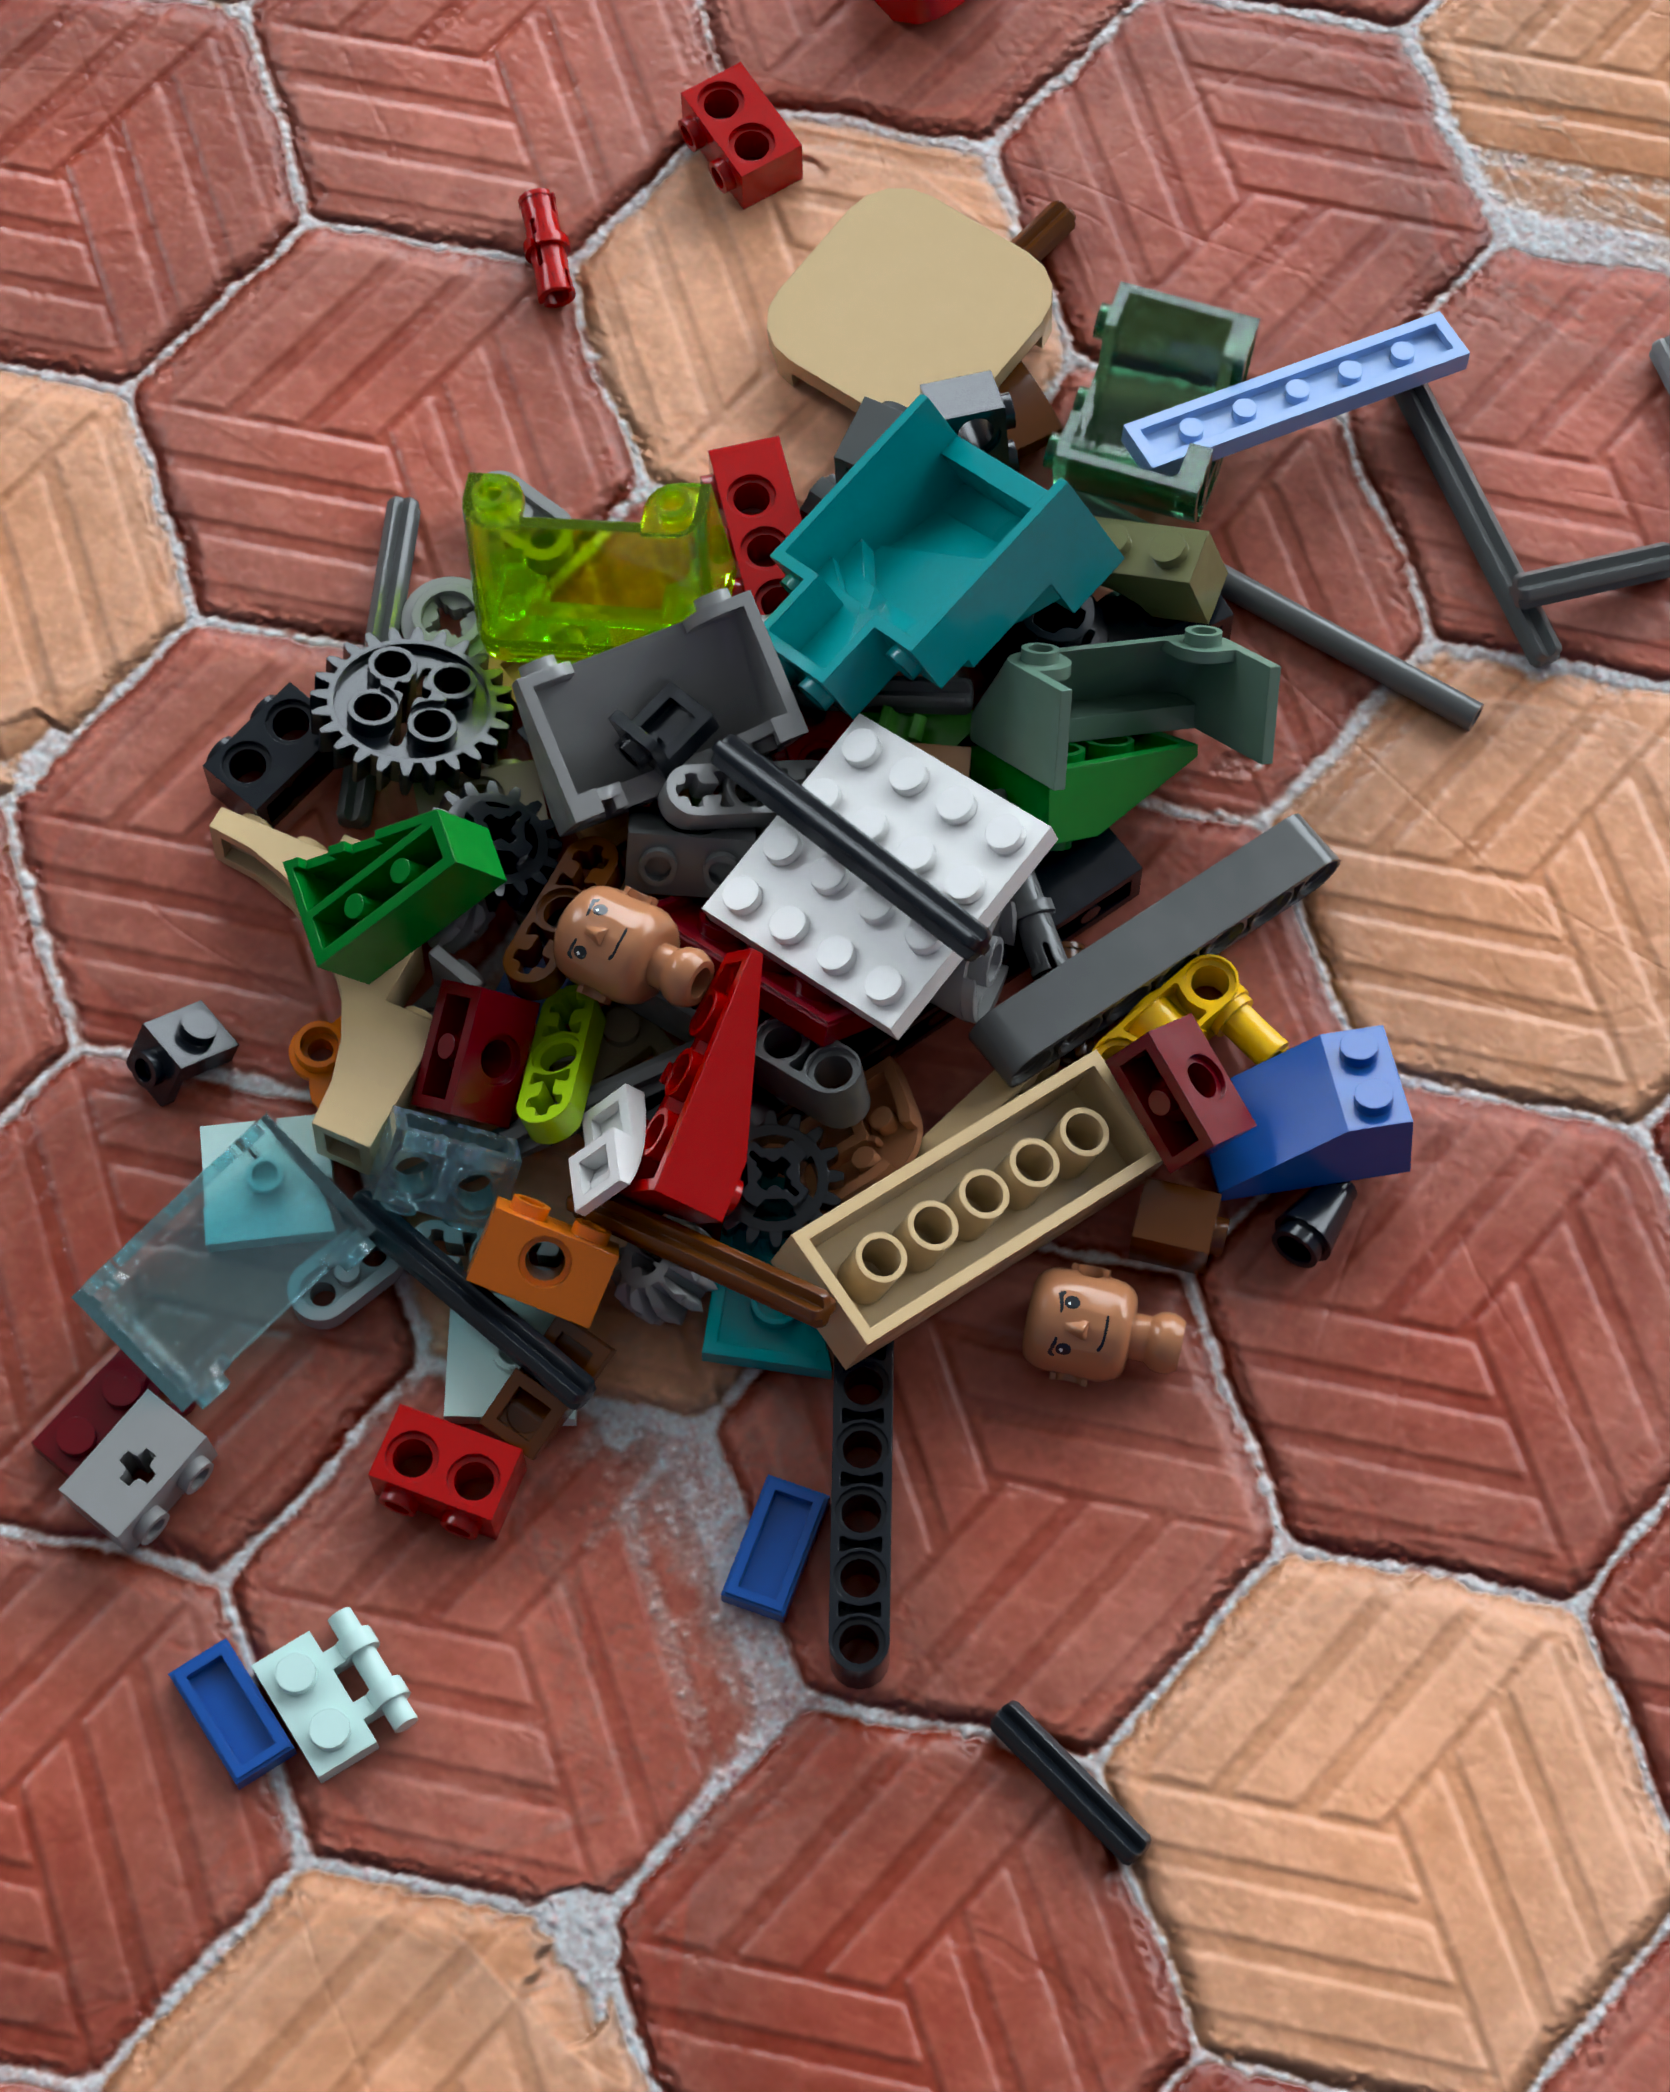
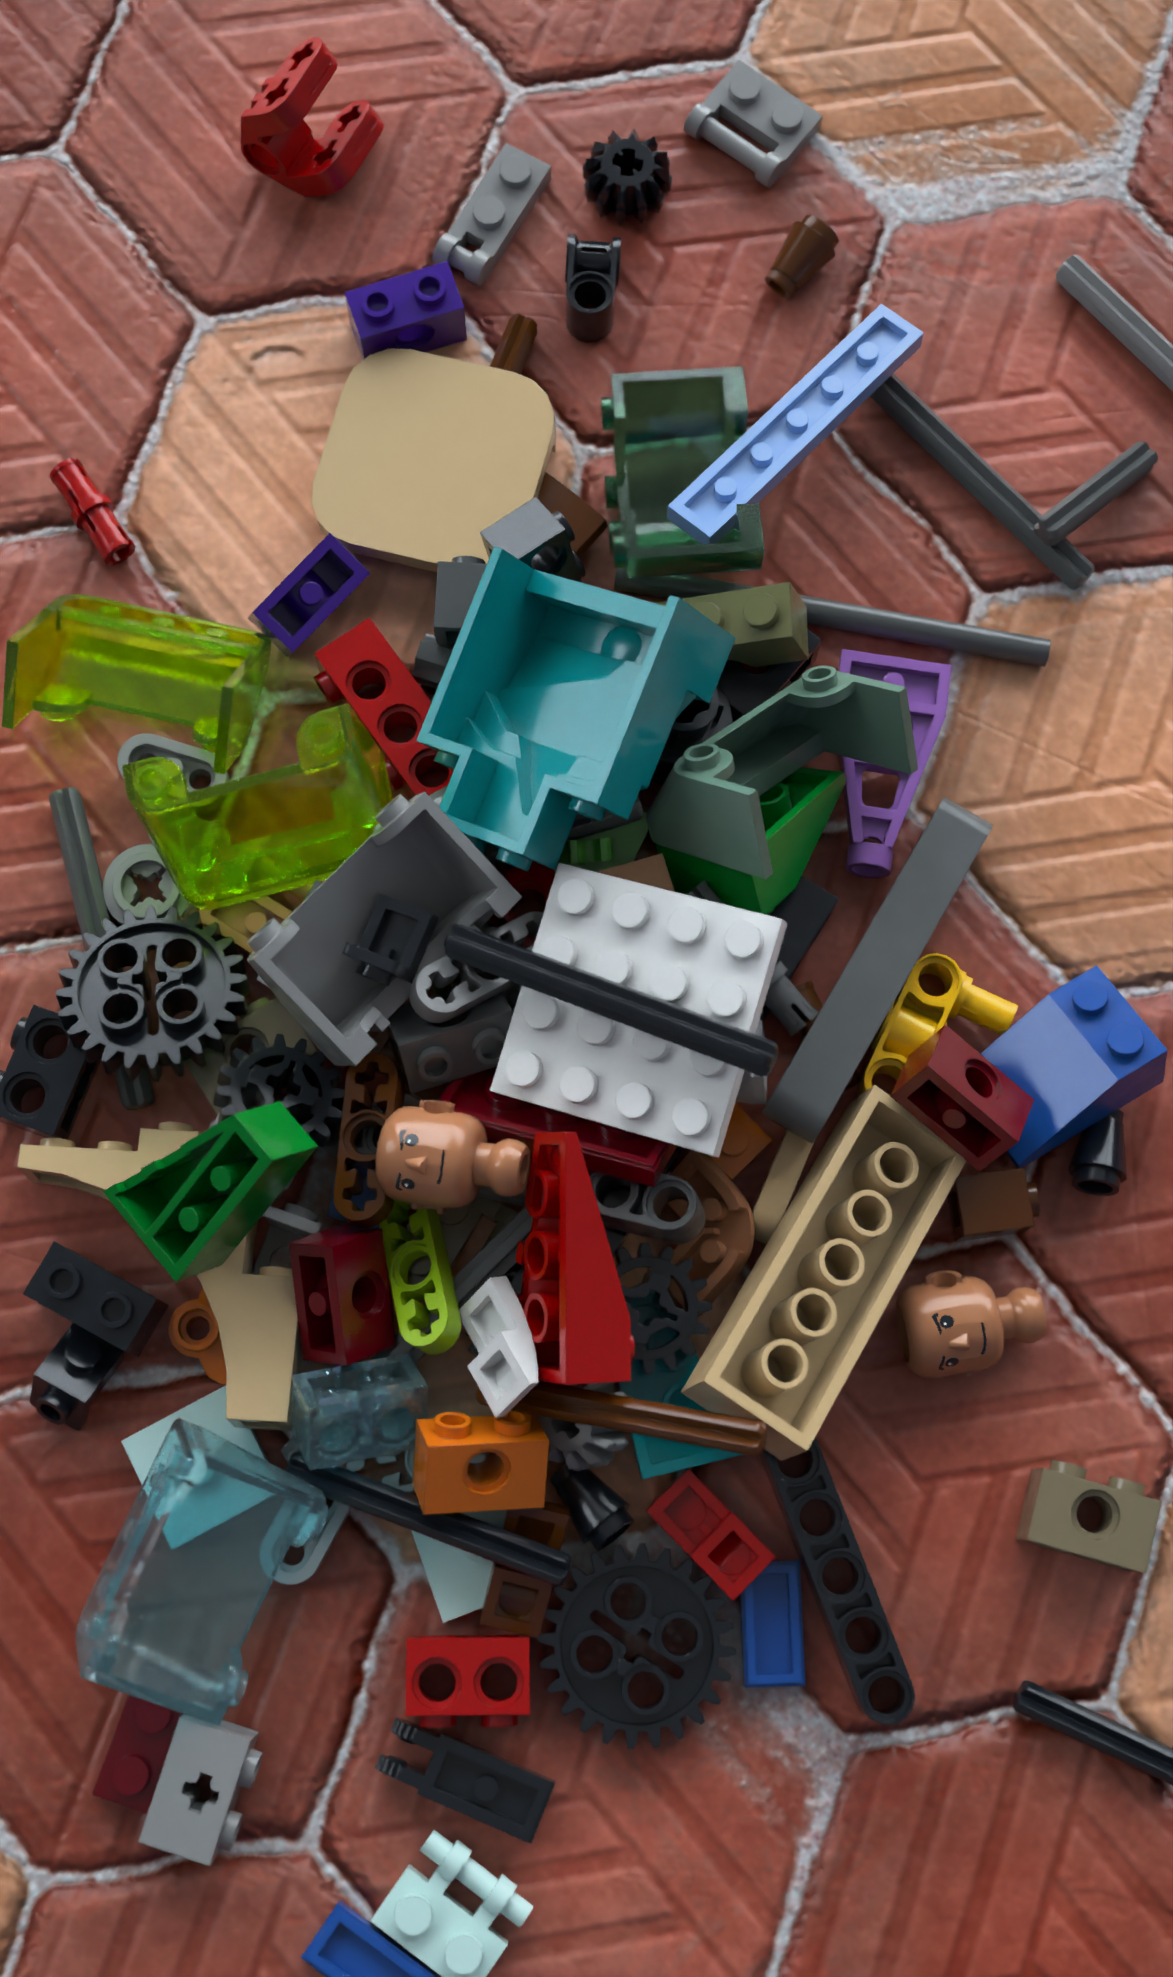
camera: 25 degrees left, 10 degrees up
red brick [678,62,803,210] -> none
none -> clear neon green windscreen [2,594,272,774]
none -> black brick [23,1241,169,1357]
none -> dark purple brick [248,533,370,657]
none -> dark purple brick [344,261,467,360]
none -> black hinge [375,1717,555,1843]
none -> light grey plate [432,143,551,286]
none -> black gear [538,1543,736,1749]
none -> black cone [550,1464,635,1551]
none -> black piece [565,234,621,343]
none -> black gear [583,128,672,226]
none -> red slope [646,1468,775,1601]
none -> light grey plate [683,60,823,188]
none -> orange plate [709,1103,772,1181]
none -> reddish brown cone [765,215,839,299]
none -> medium lavender plate [838,649,952,878]
none -> dark tan brick [1016,1460,1162,1574]

